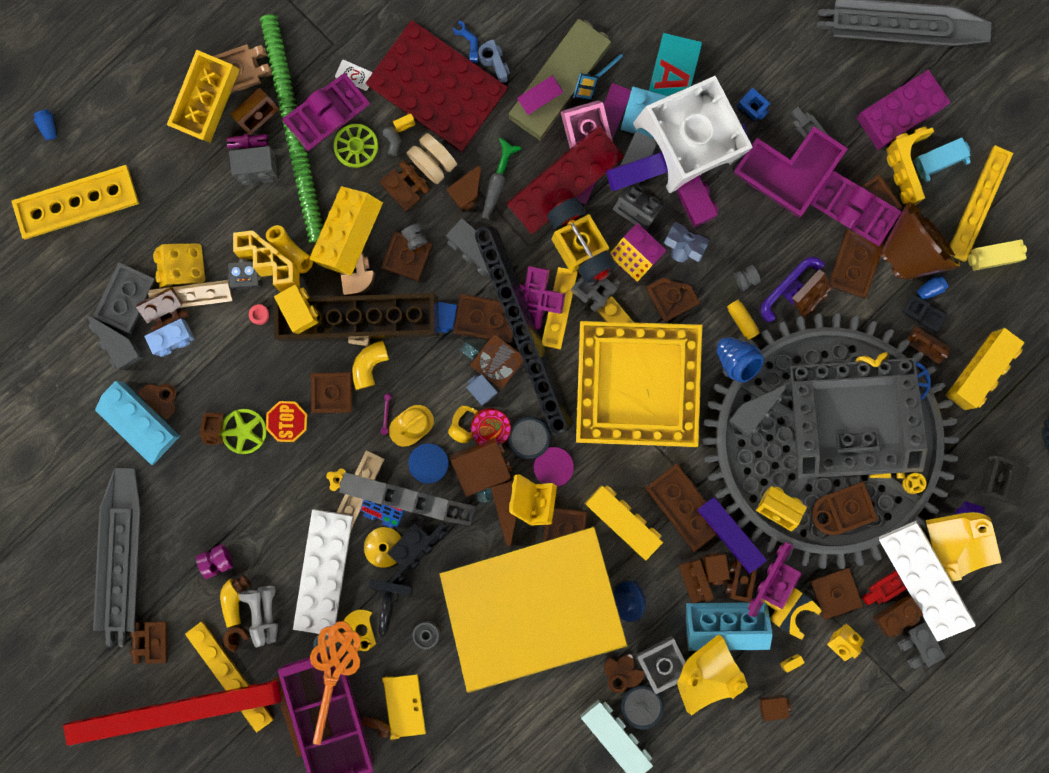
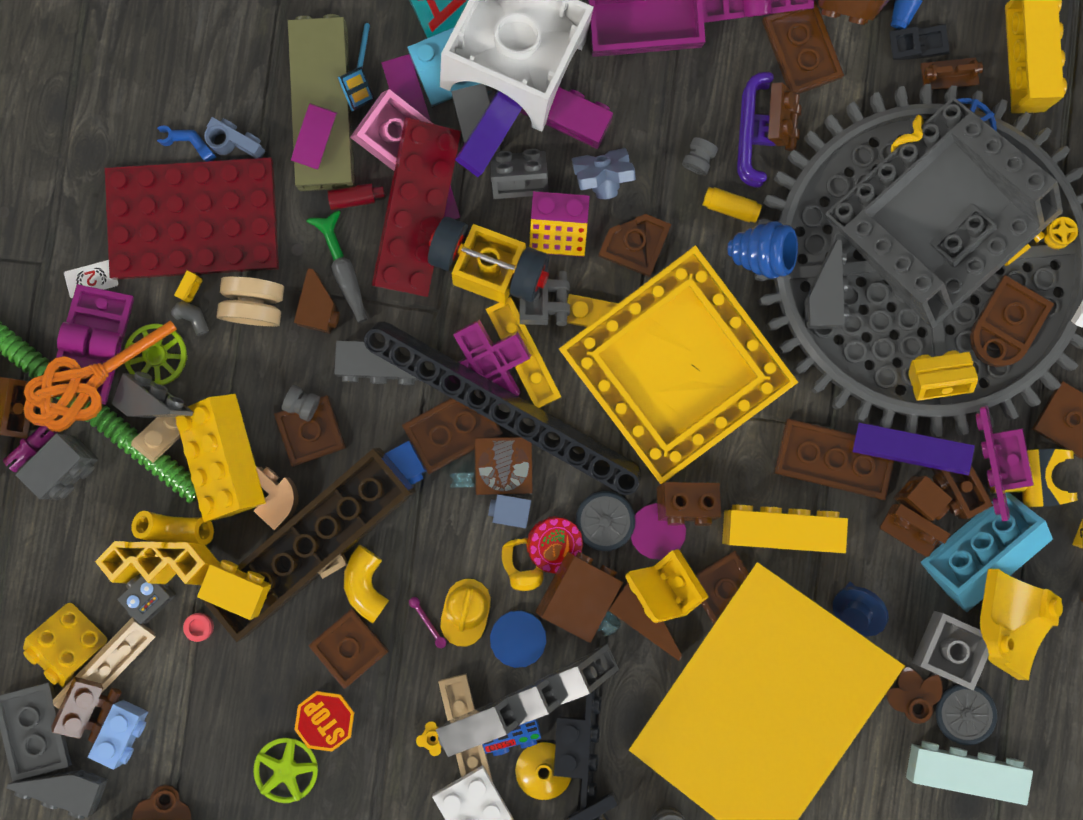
camera: 40 degrees left, 0 degrees up
reddish brown bracket [199,413,225,445] -> none
reddish brown plate [380,160,431,212] -> none
none -> orange piece [23,321,177,432]
none -> dark grey slope [112,371,194,418]
none -> tan plate [131,417,180,463]
none -> dark red cylinder [328,183,385,210]
none -> reddish brown brick [657,482,721,526]

